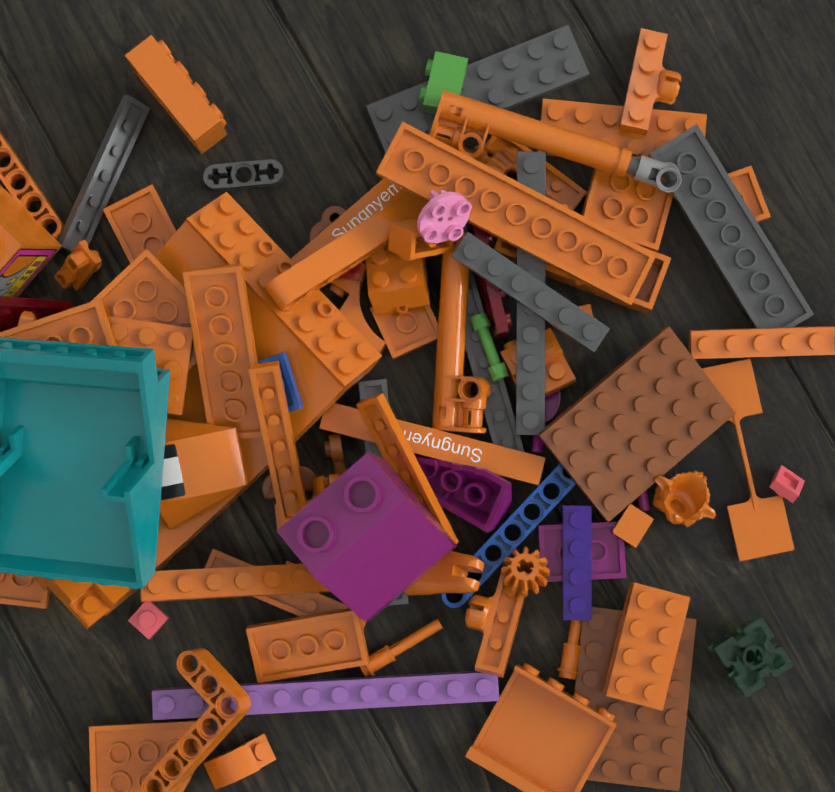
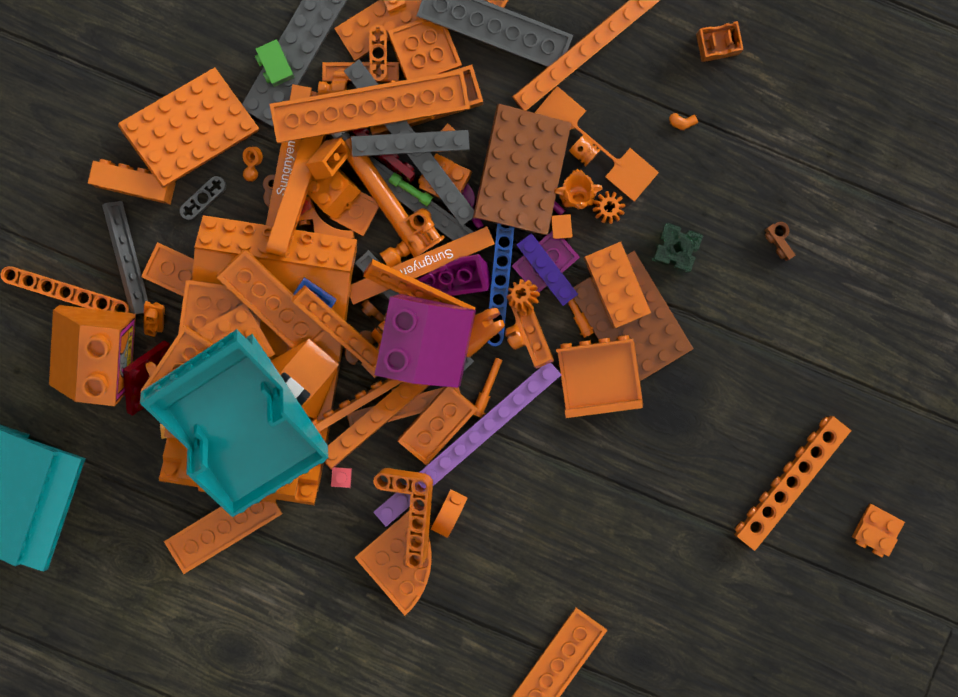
camera: 35 degrees left, 5 degrees up
bright pink plate [417,190,472,243] -> none
orange piece [429,90,682,193] -> none
coral plate [769,465,805,503] -> none
none -> orange plate [118,67,259,188]
none -> orange plate [243,147,263,182]
none -> orange plate [312,378,403,432]
none -> orange beam [369,24,387,82]
none -> orange piece [379,241,411,267]
none -> orange piece [569,135,601,167]
none -> orange gear [592,191,625,224]

